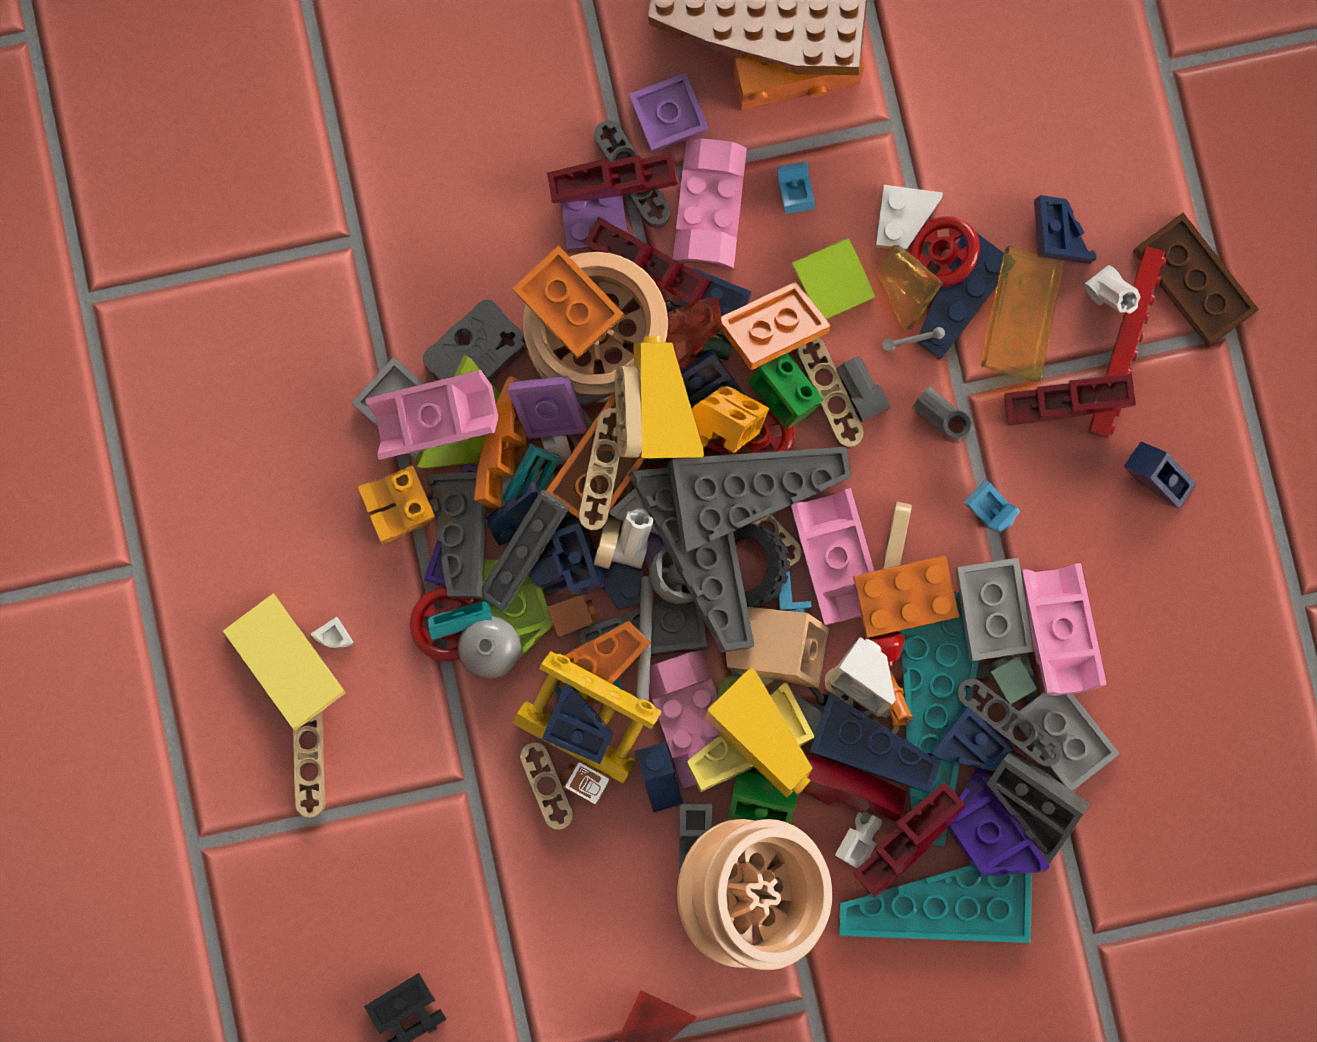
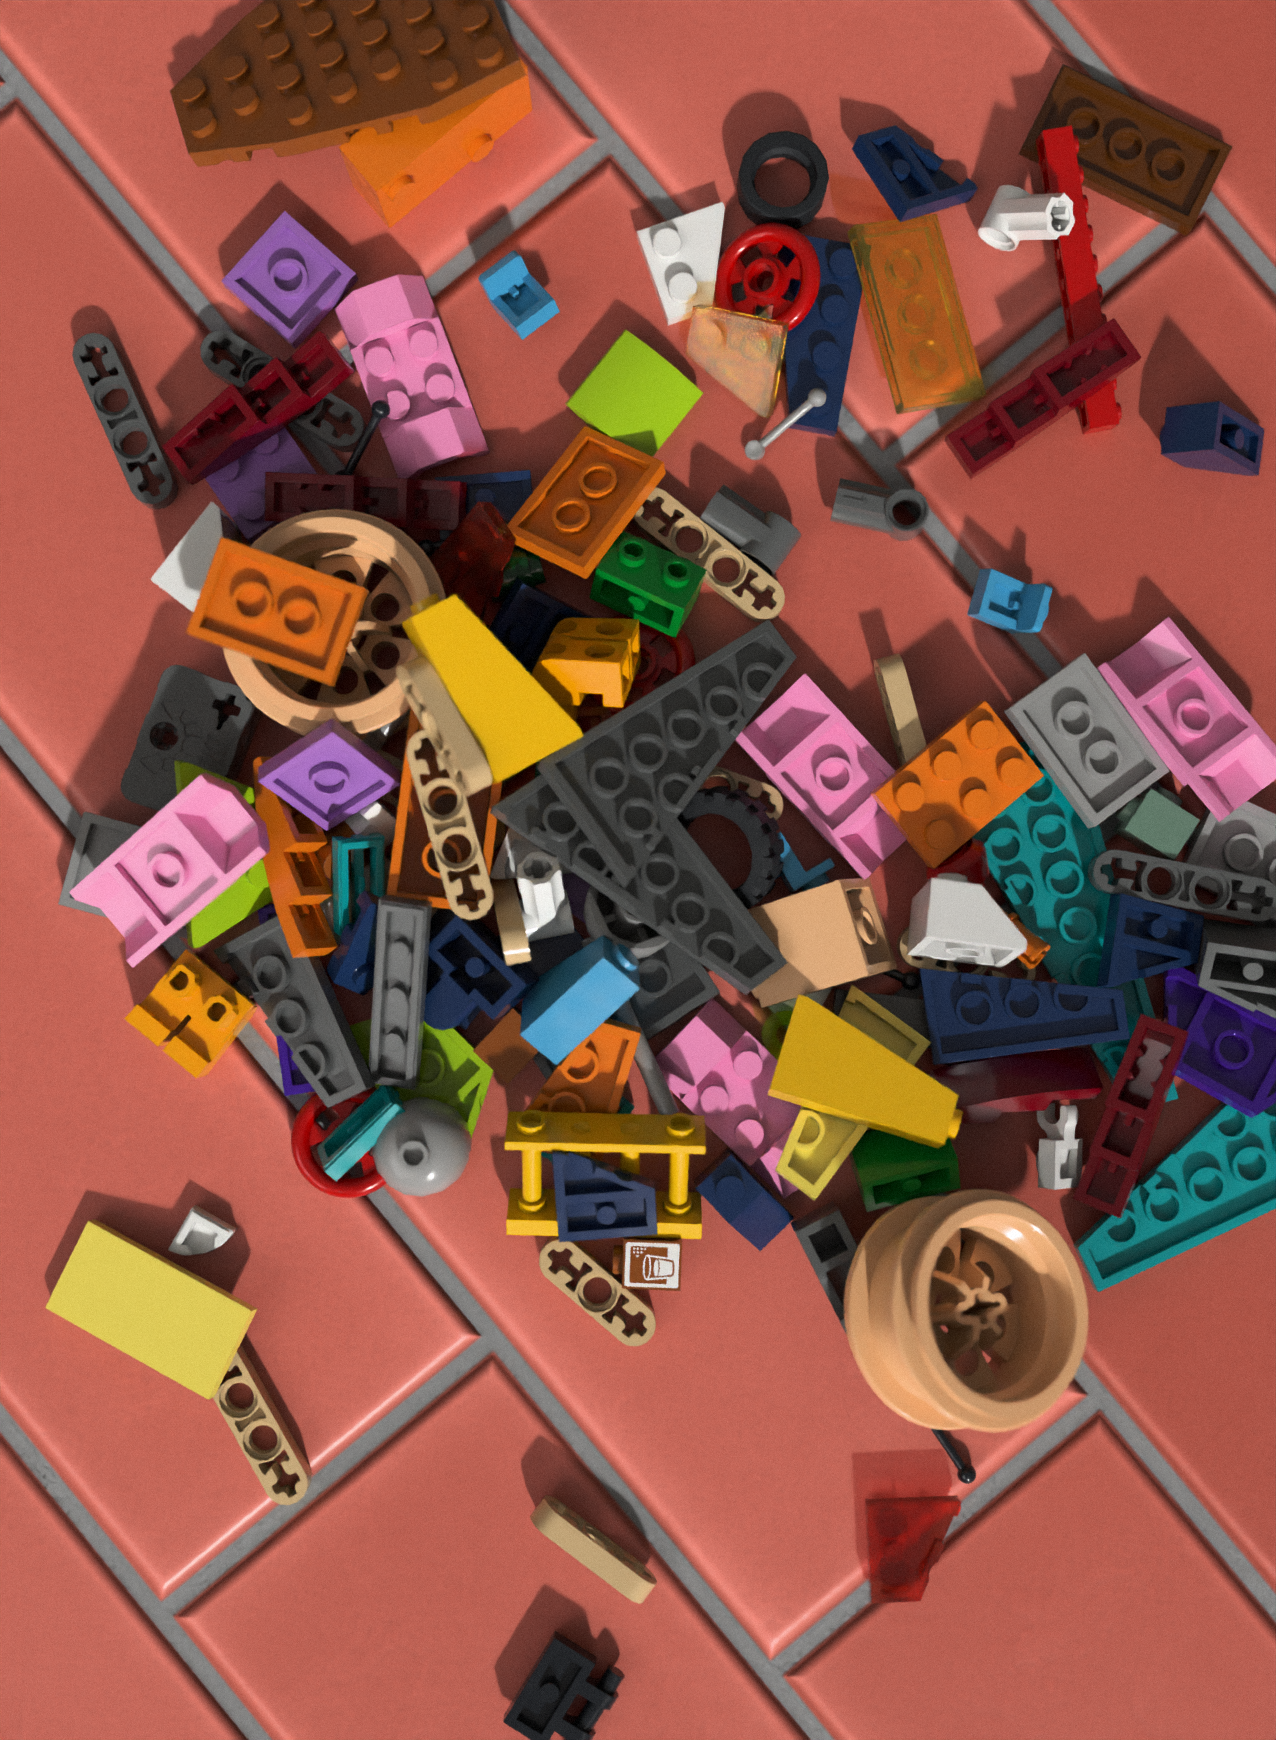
camera: 30 degrees left, 5 degrees up
none -> dark grey beam [72,333,178,510]
none -> white slope [150,501,242,612]
none -> black hinge [335,400,390,475]
none -> dark azure slope [520,935,640,1065]
none -> tan beam [530,1495,657,1604]
none -> black tyre [737,131,829,230]
none -> black hinge [930,1428,976,1484]

